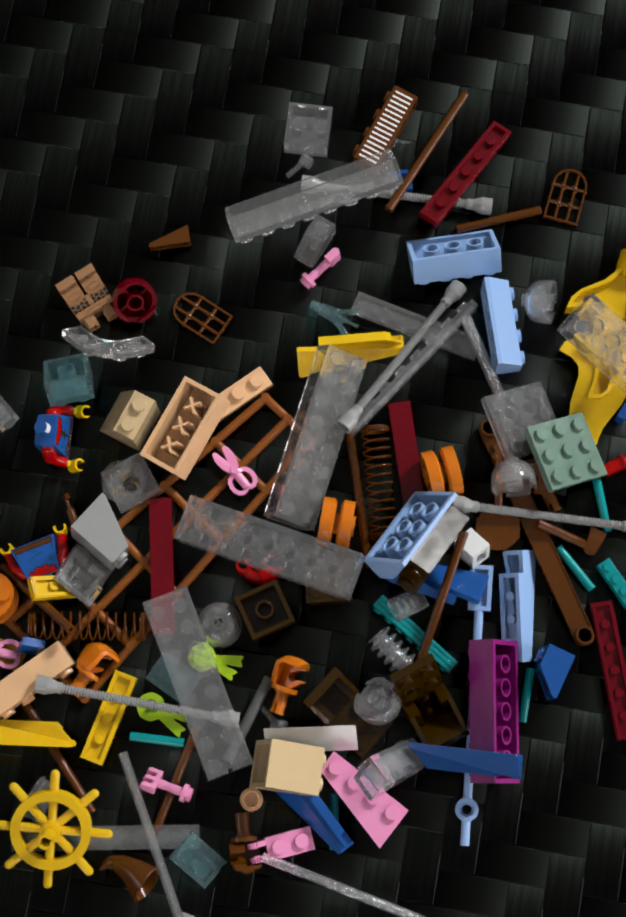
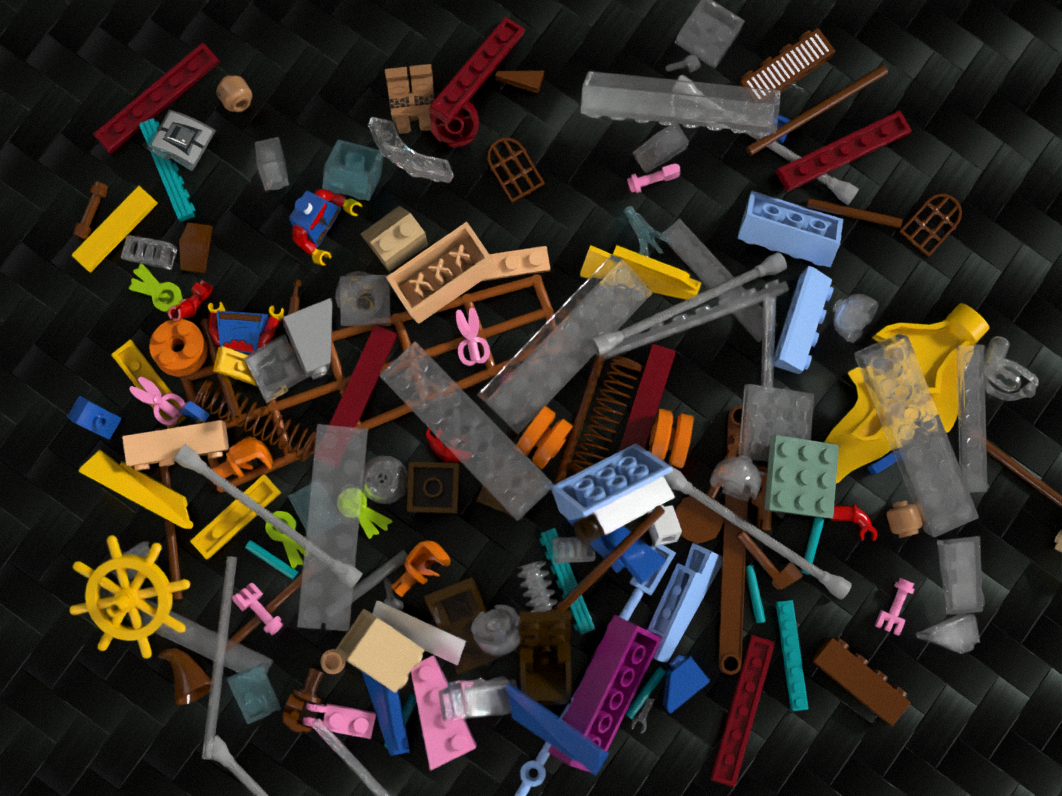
camera: 20 degrees right, 5 degrees up
none -> dark red tile [428,17,525,125]
none -> clear hand [632,698,654,733]

